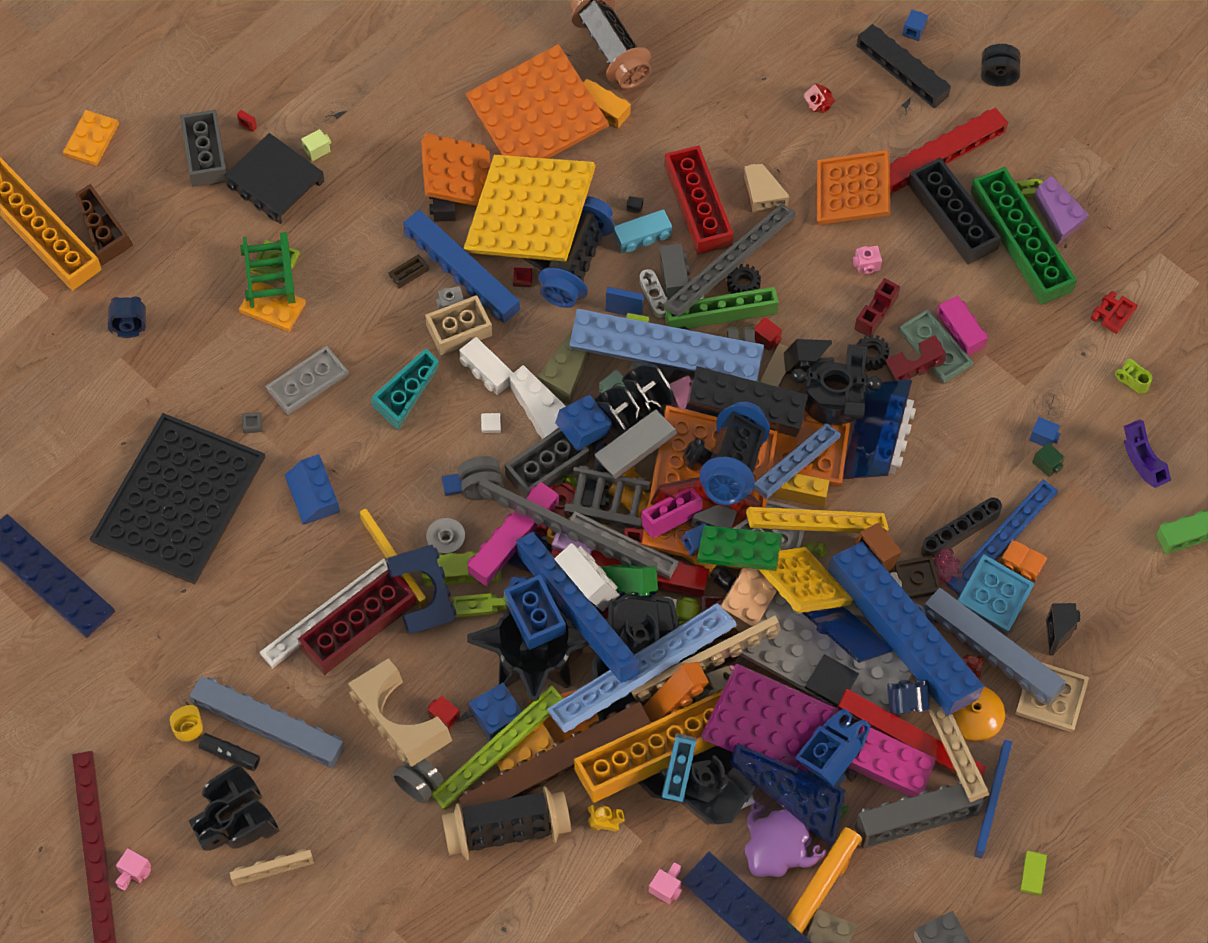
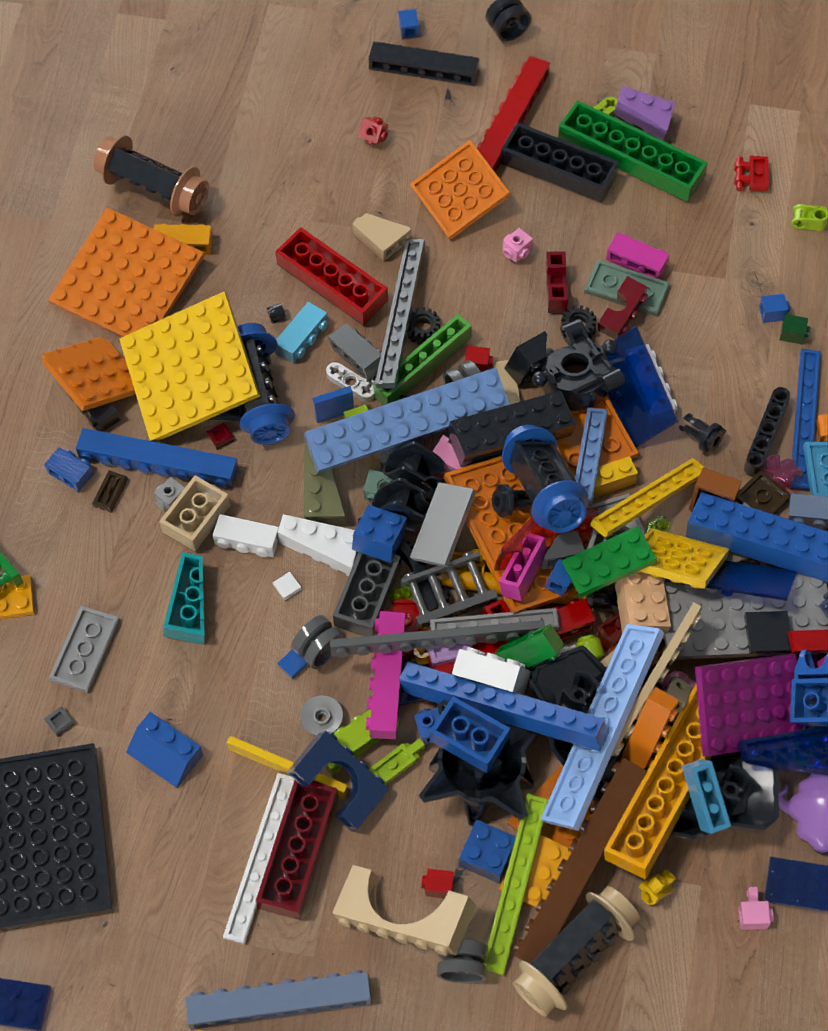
camera: 30 degrees left, 0 degrees up
none -> blue brick [44,447,93,492]
none -> black piece [679,413,727,453]

